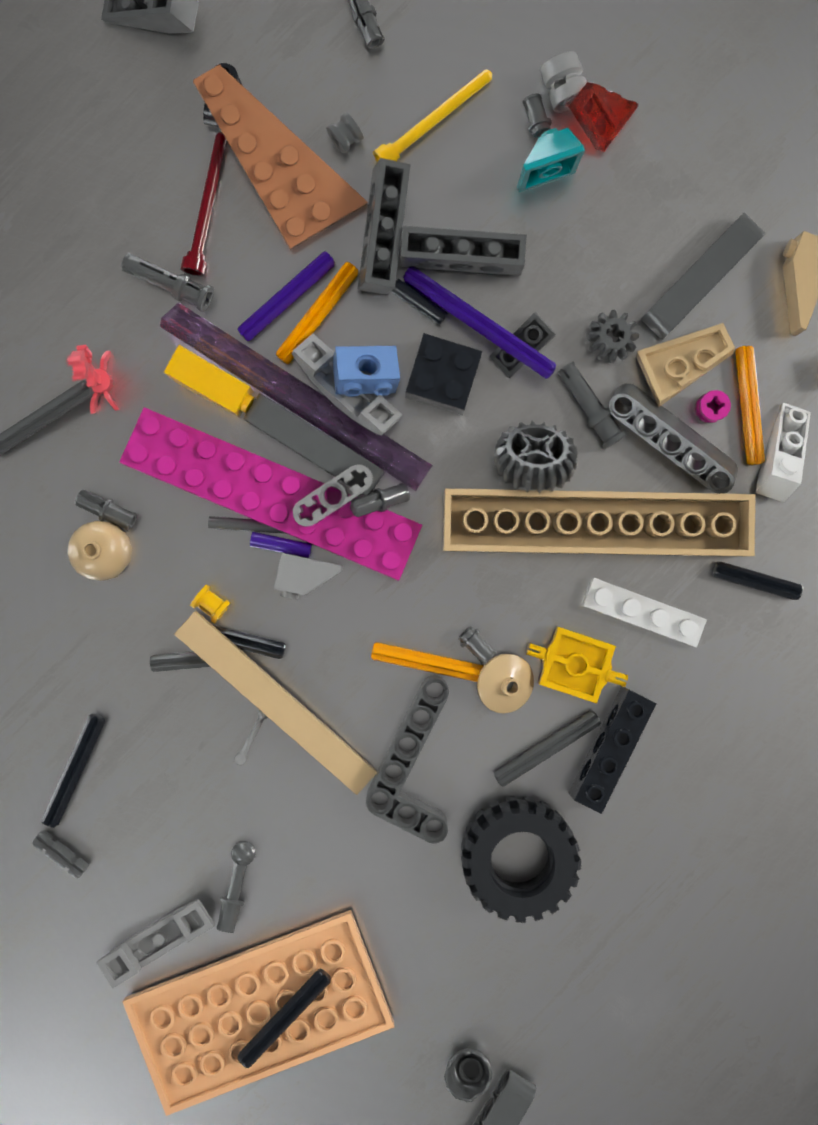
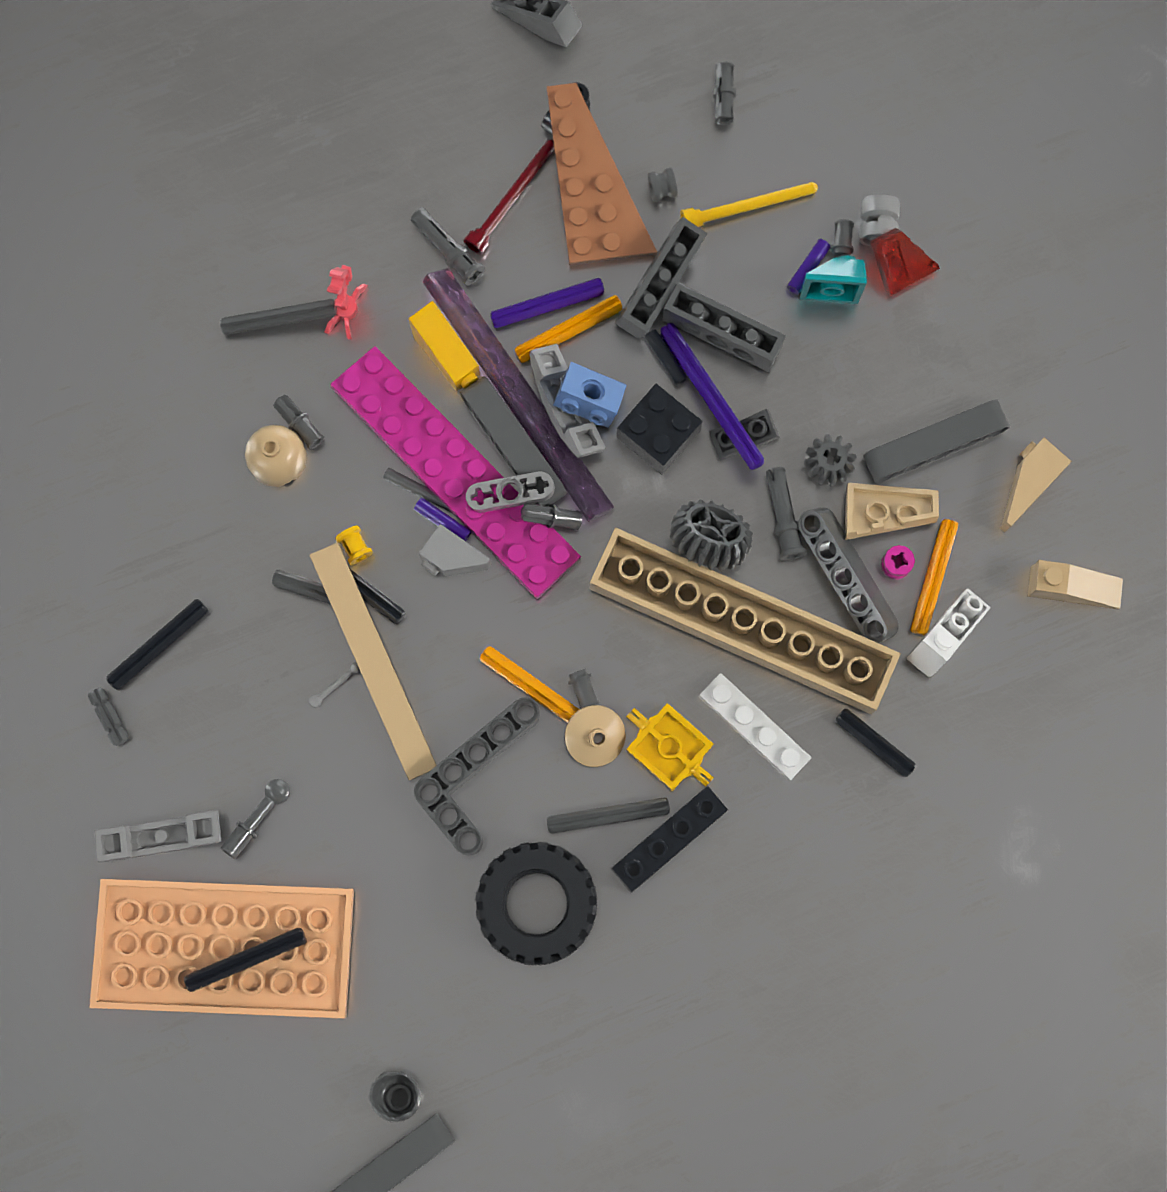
camera: 20 degrees right, 10 degrees down
none -> dark purple piece [786,239,831,295]

